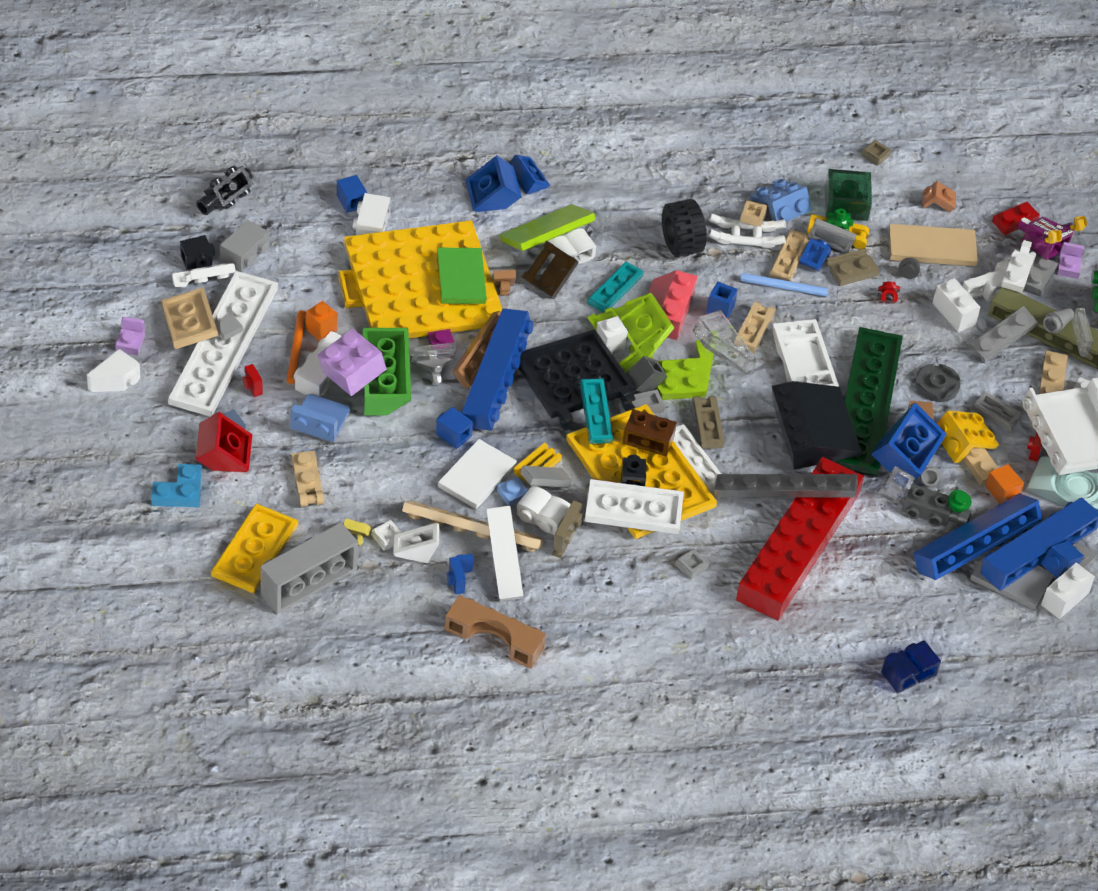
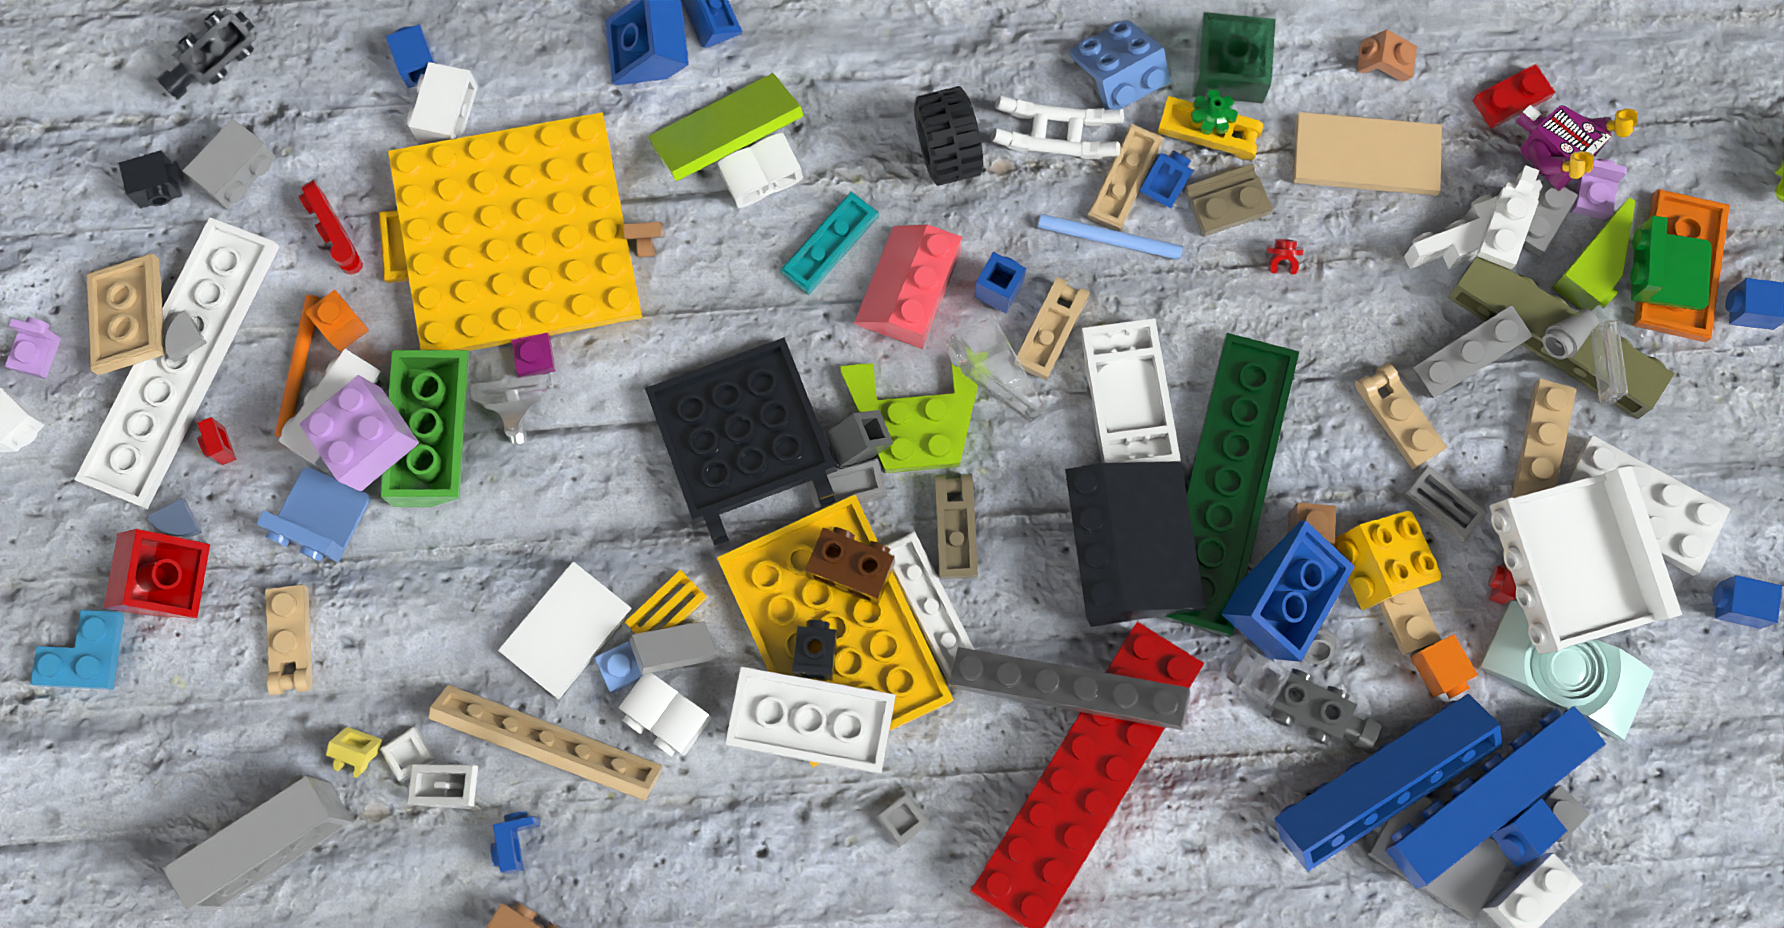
camera: 10 degrees right, 25 degrees up
white hinge [171,263,236,287] -> none
yellow tile [211,503,298,594] -> none
blue brick [436,407,473,449] -> none
bright green tile [437,248,487,304] -> none
medium nougat plate [452,311,501,388] -> none
blue brick [462,308,533,431] -> none
white tile [487,506,524,602] -> none
dark brown plate [521,240,579,299] -> none
dark tan plate [552,500,584,558] -> none
teal tile [580,378,613,444] -> none
lime wing [587,293,674,373] -> none
white brick [597,316,628,353] -> none
tan bracket [740,200,767,227] -> none
light grey tile [808,218,857,253] -> none
dark grey plate [898,258,920,279] -> none
dark grey tile [915,364,961,402] -> none
white brick [933,278,980,332] -> none
green plate [948,490,972,513] -> none
none -> red plate [298,179,363,275]
none -> tan plate [1355,362,1448,470]
none -> lime slope [1552,197,1635,311]

